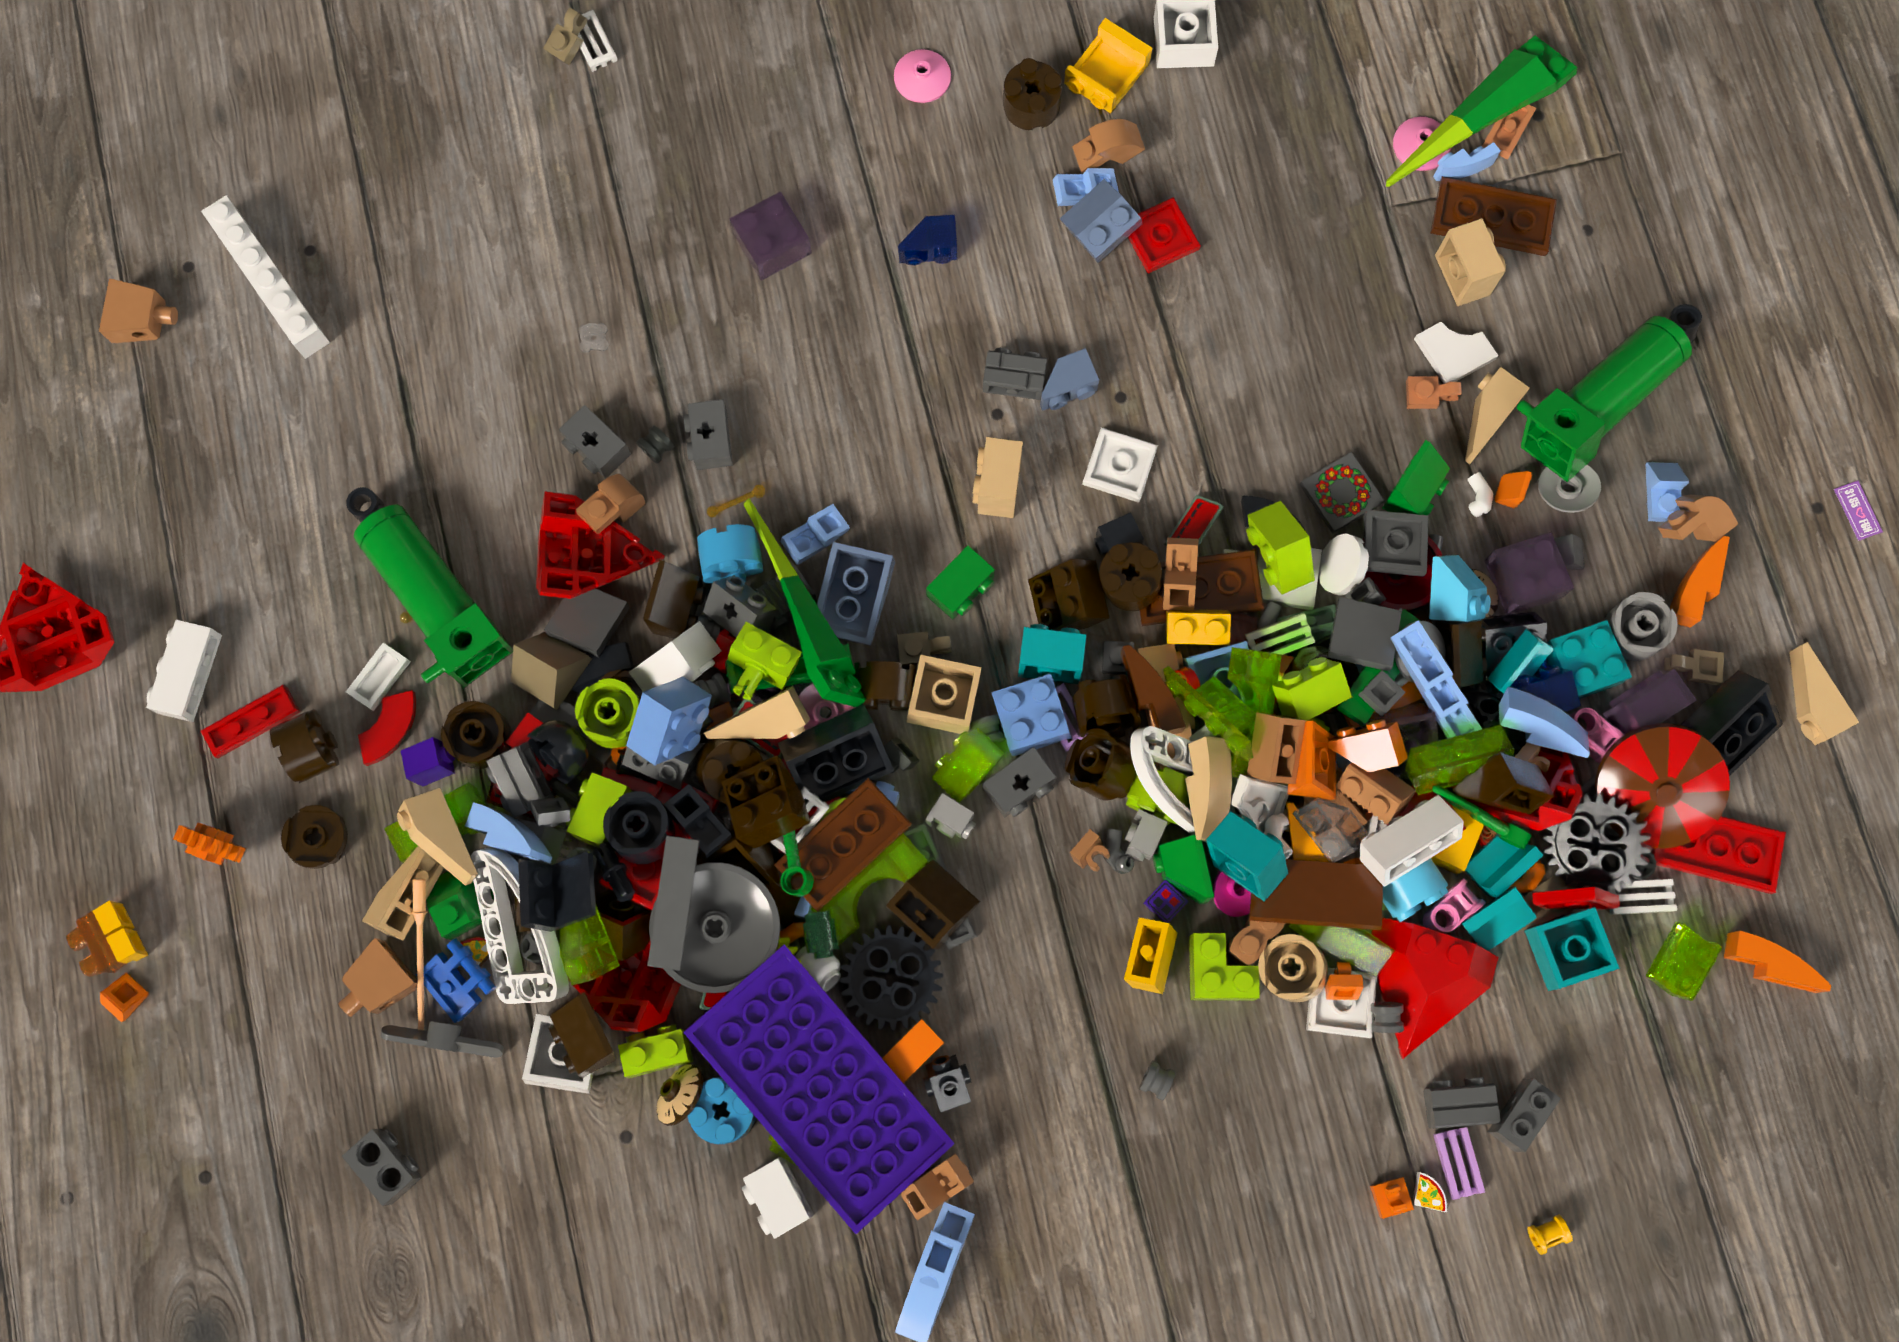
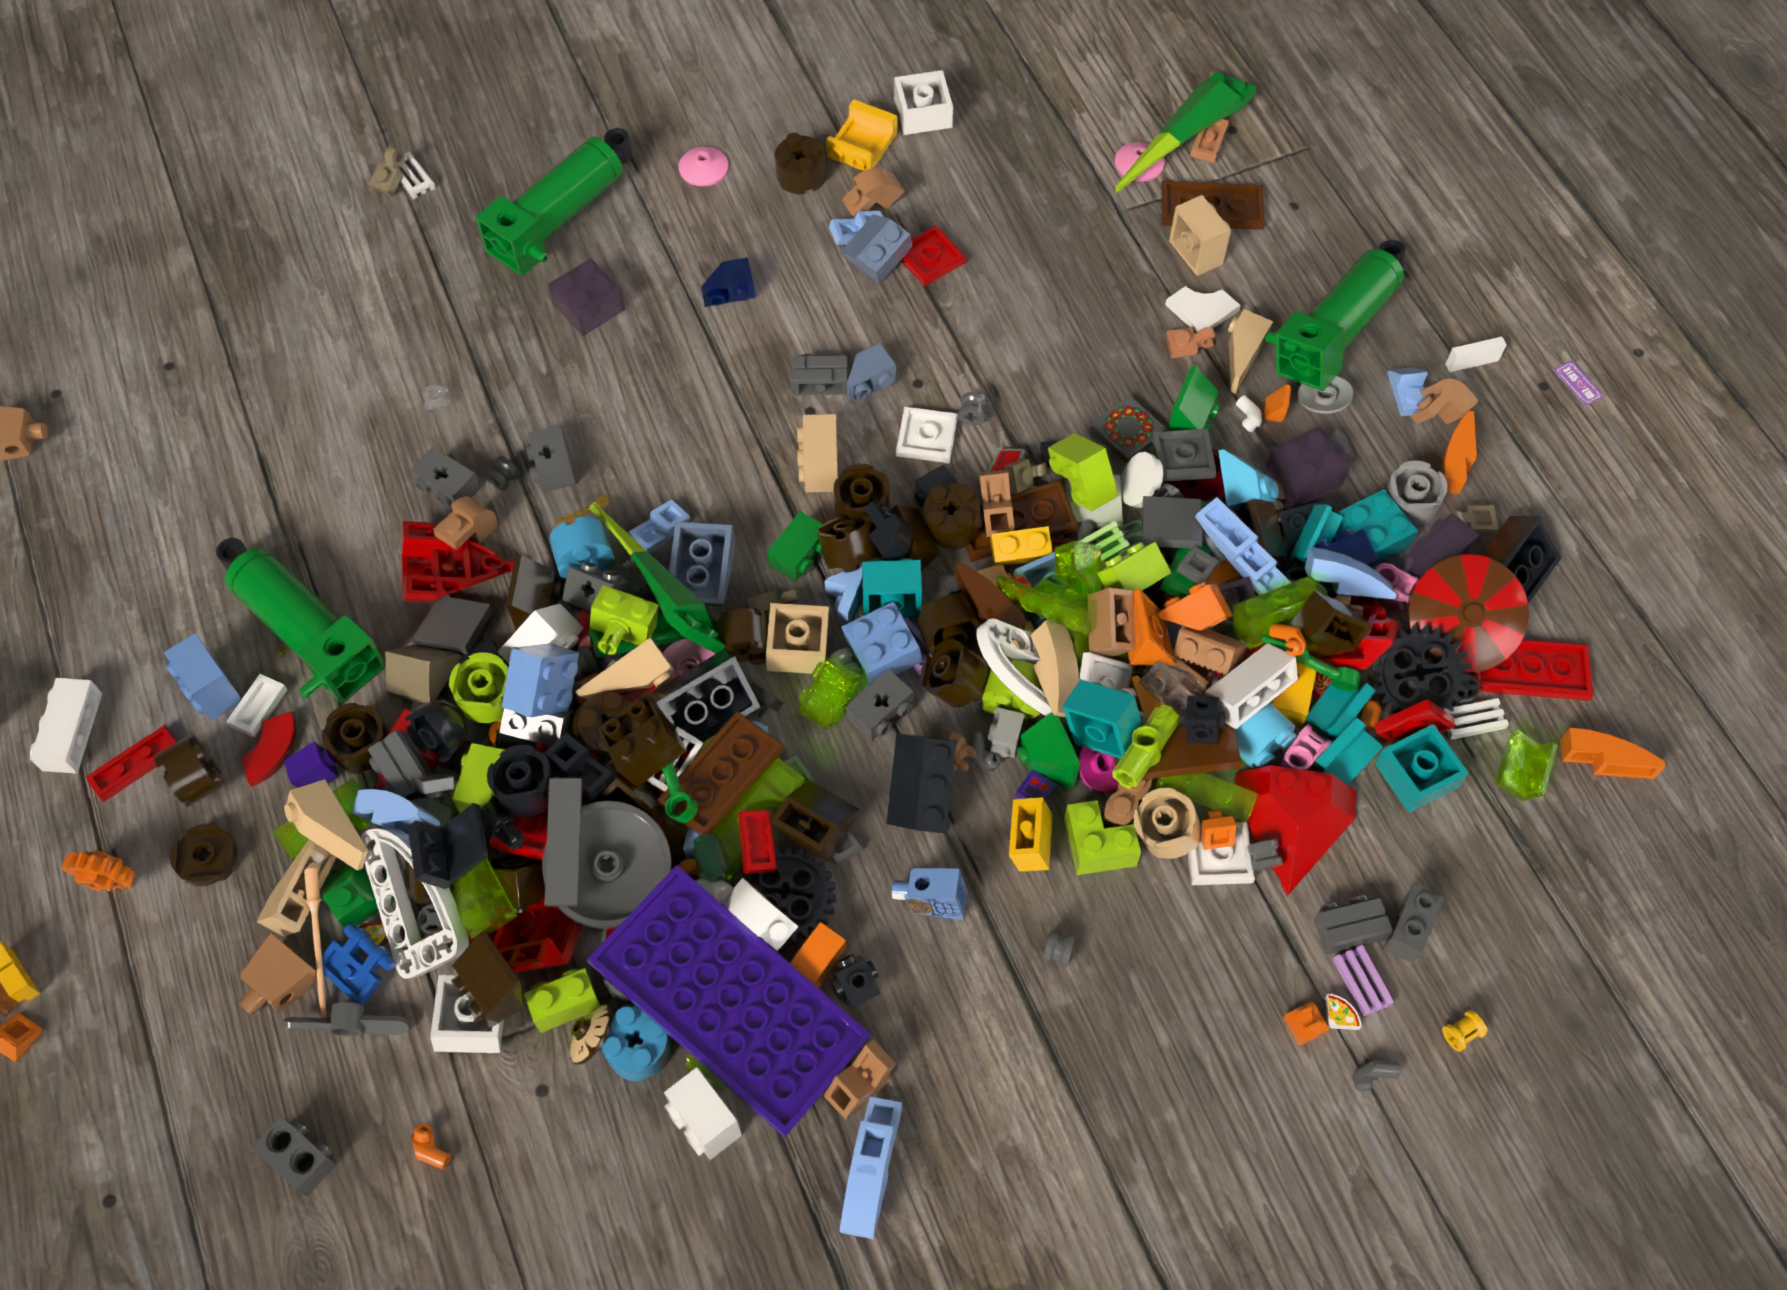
camera: 10 degrees left, 15 degrees down
white arch [201,195,330,359] -> none
light grey brick [925,793,976,839] -> none
light blue slope [1433,142,1501,181] -> none
tan slope [1789,642,1859,745] -> none
none -> medium blue brick [163,633,242,720]
none -> orange arm [412,1123,451,1170]
none -> green piece [475,128,632,276]
none -> white brick [722,878,798,951]
none -> red plate [737,809,777,874]
none -> dark brown brick [817,513,882,573]
none -> light blue slope [825,564,863,626]
none -> dark brown brick [833,464,890,521]
none -> black brick [864,501,912,561]
none -> black slope [886,733,957,834]
none -> medium blue torso [892,868,968,920]
none -> dark grey wheel [958,392,988,426]
none -> dark tan plate [1004,459,1048,494]
none -> lime piece [1112,704,1180,789]
none -> black brick [1180,696,1225,745]
none -> orange arm [1269,623,1306,656]
none -> dark grey arm [1352,1060,1401,1091]
none -> white tile [1446,337,1507,372]

